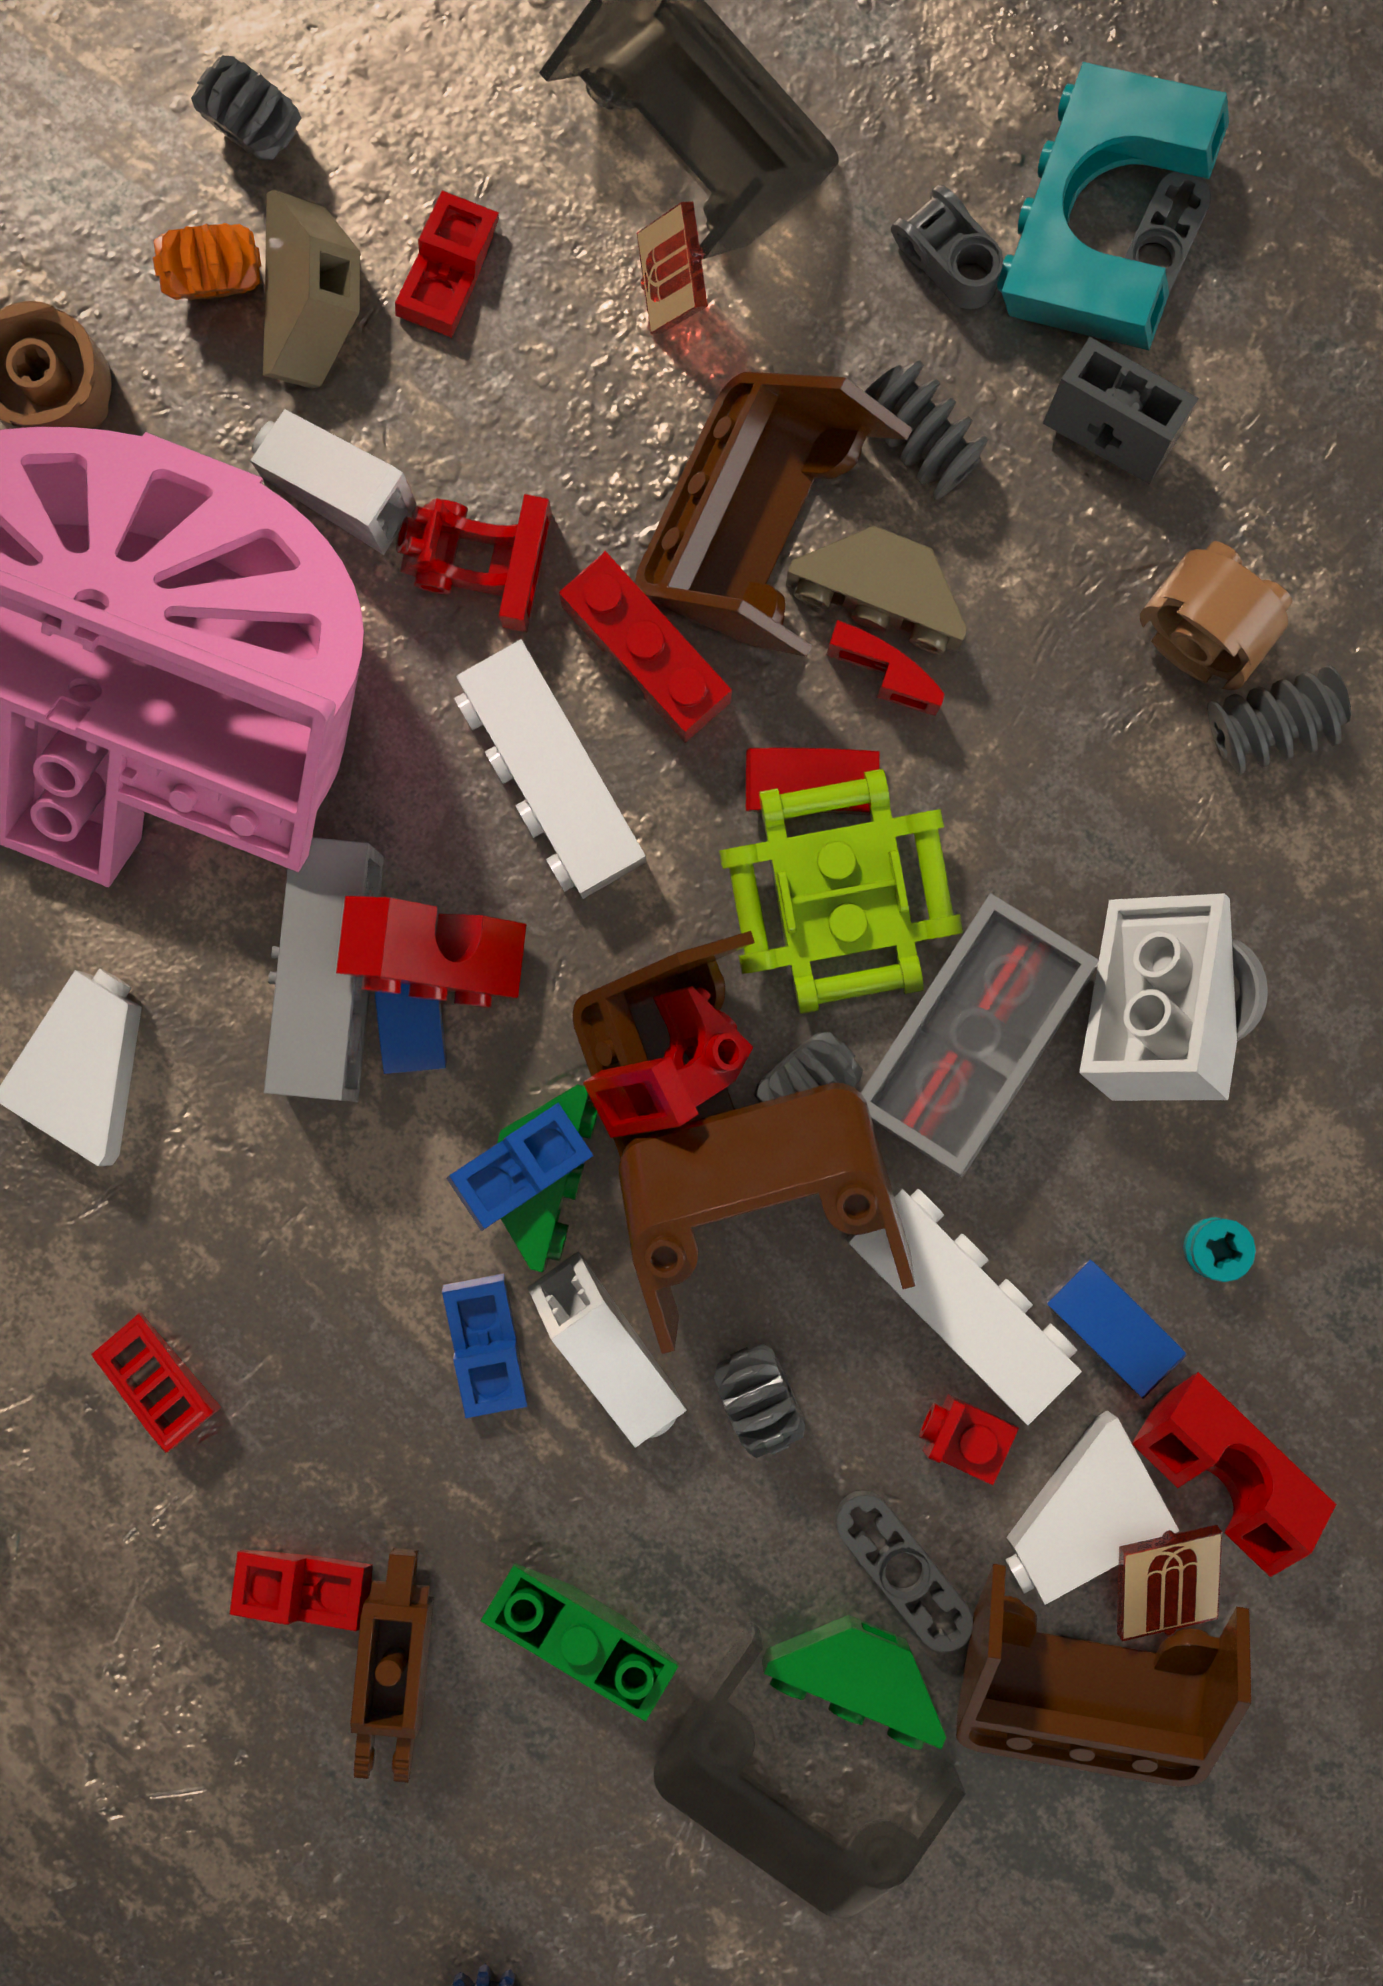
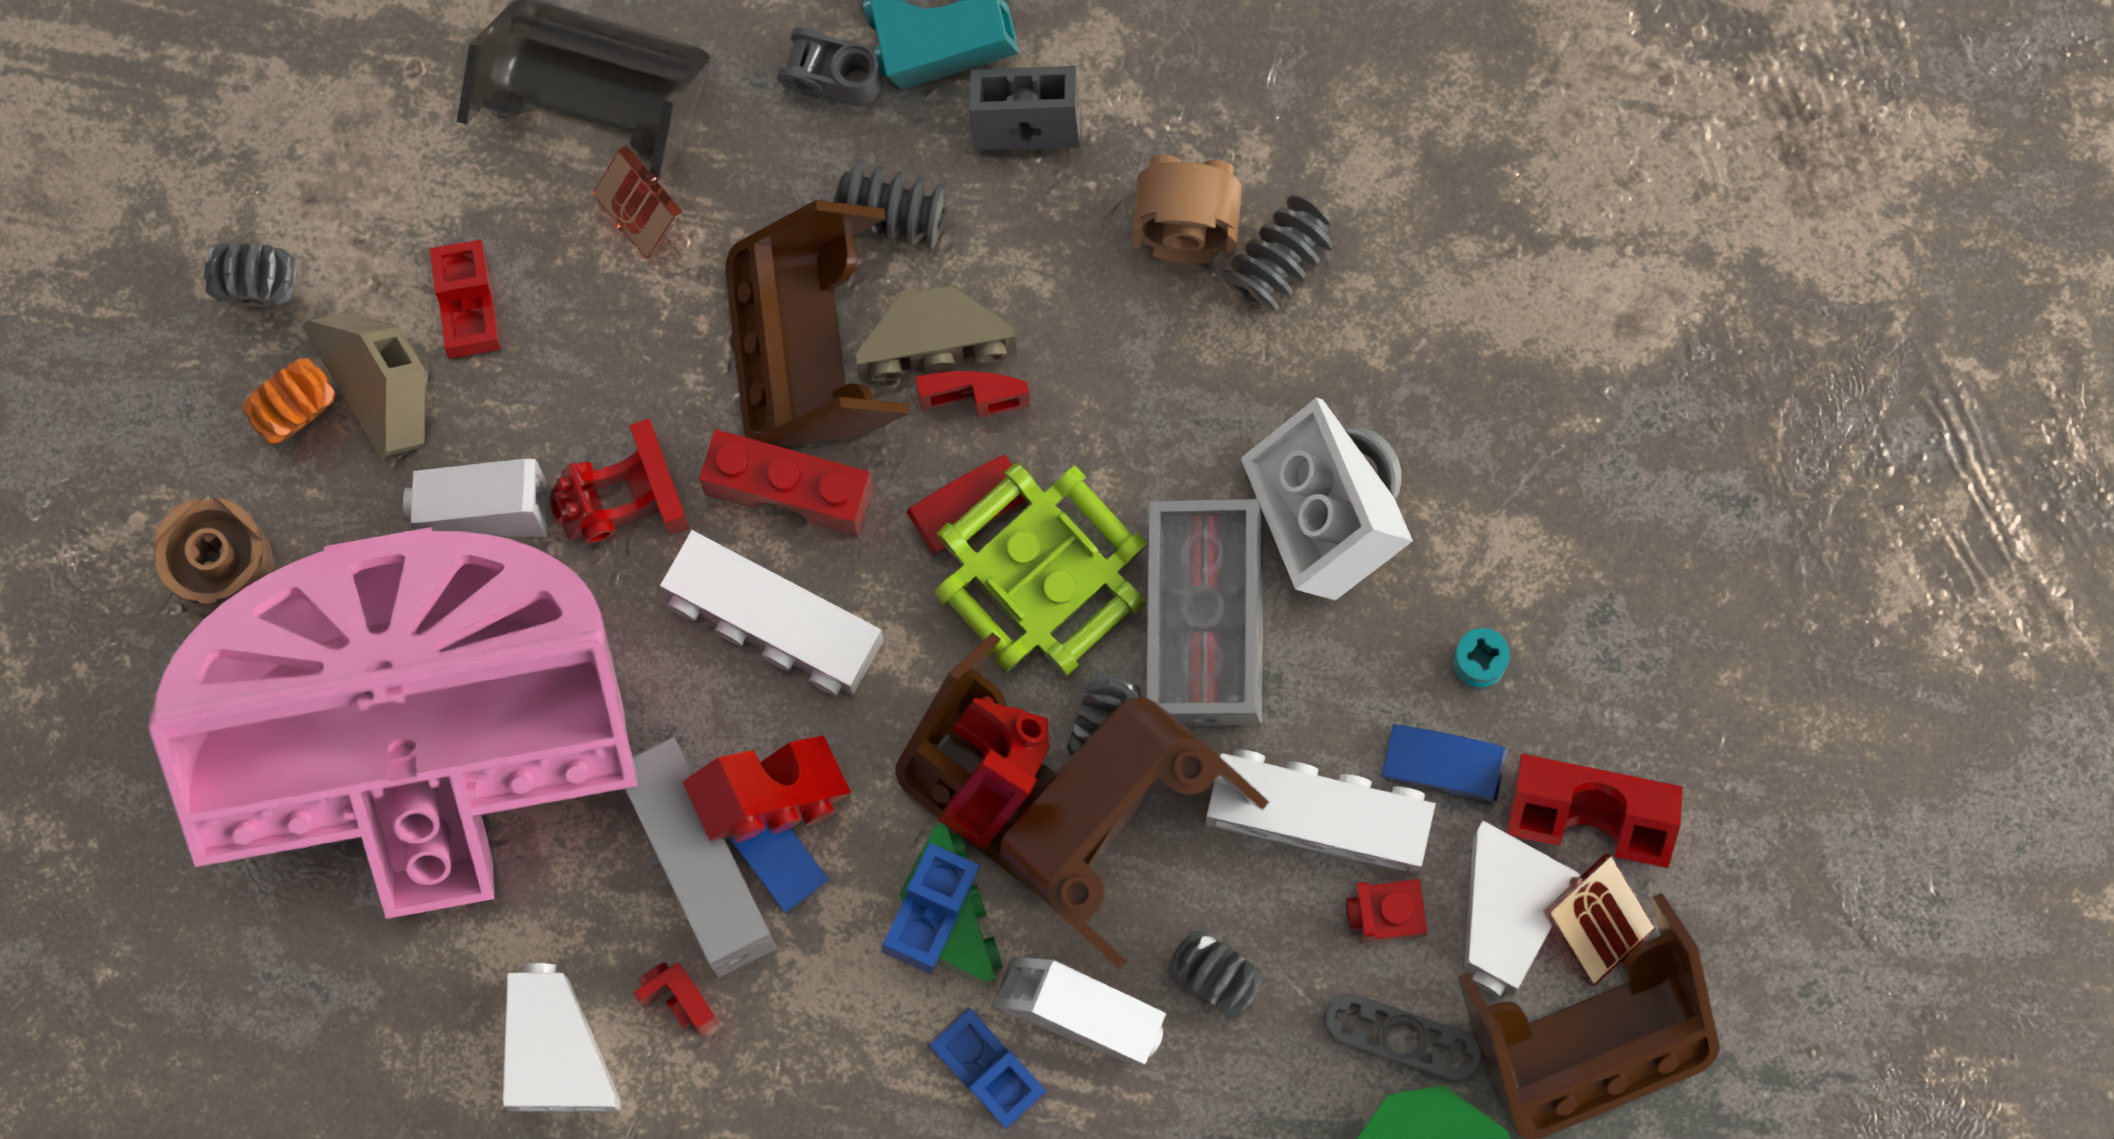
camera: 30 degrees left, 10 degrees down
none -> red bracket [633,962,720,1035]

